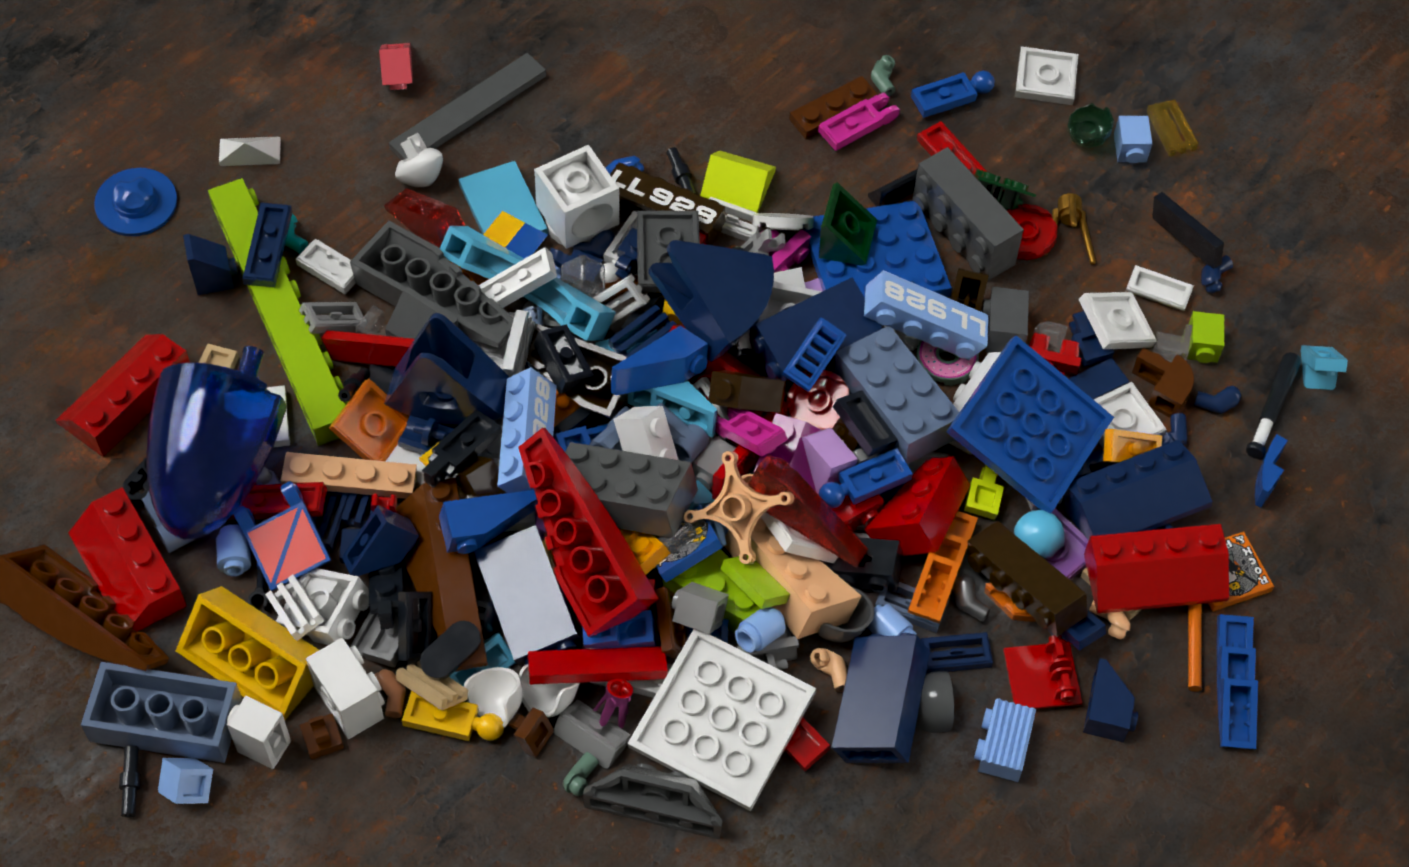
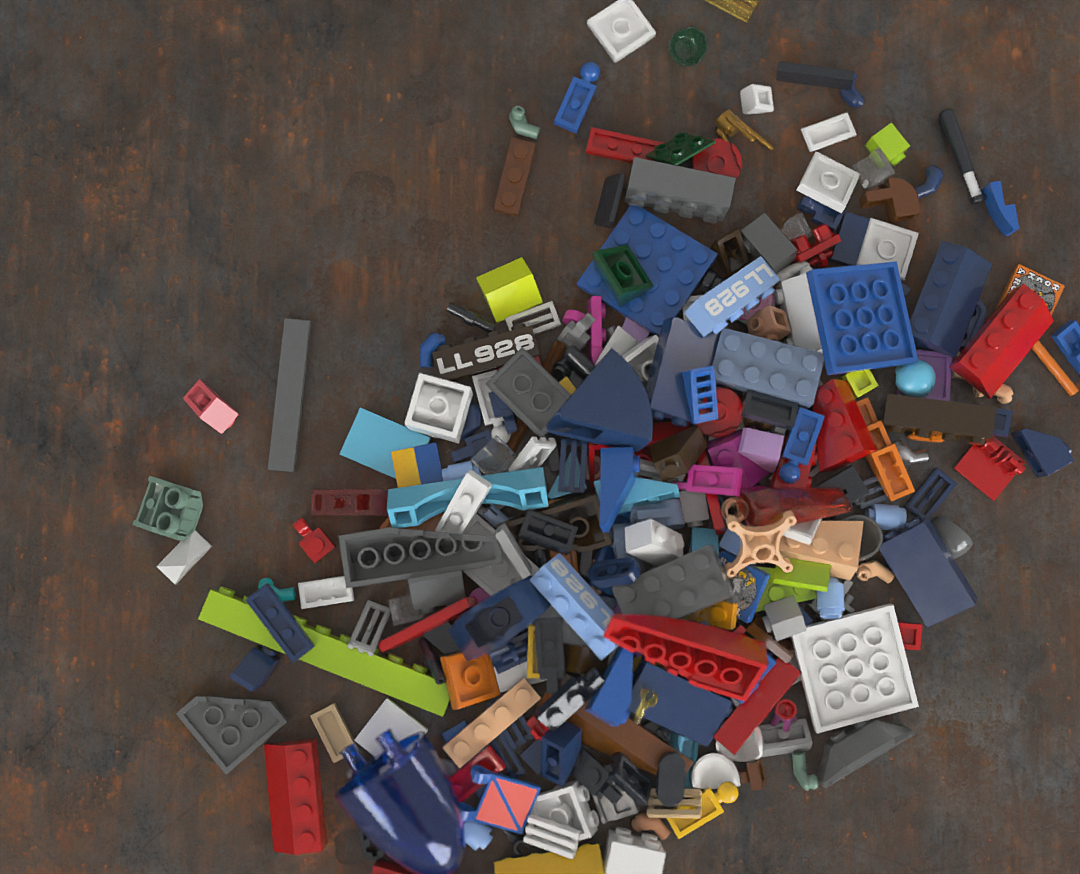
camera: 45 degrees left, 25 degrees up
blue hat [94,168,177,236] -> none
white piece [395,133,443,187] -> none
white tile [752,213,814,230] -> none
dark pink hinge [818,93,900,151] -> none
light blue brick [974,698,1036,782] -> none
light orange plate [1103,429,1162,463] -> none
light blue brick [1114,116,1152,163] -> none
dark blue arm [1159,413,1188,446] -> none
medium azure slope [1301,345,1348,390] -> none
none -> sand green slope [132,476,203,541]
none -> dark grey plate [176,695,289,774]
none -> red plate [292,518,336,564]
none -> black hinge [534,667,605,731]
none -> dark blue plate [588,557,640,588]
none -> clear yellow hand [633,689,658,724]
none -> white slope [740,84,774,114]
none -> nougat brick [746,305,791,342]

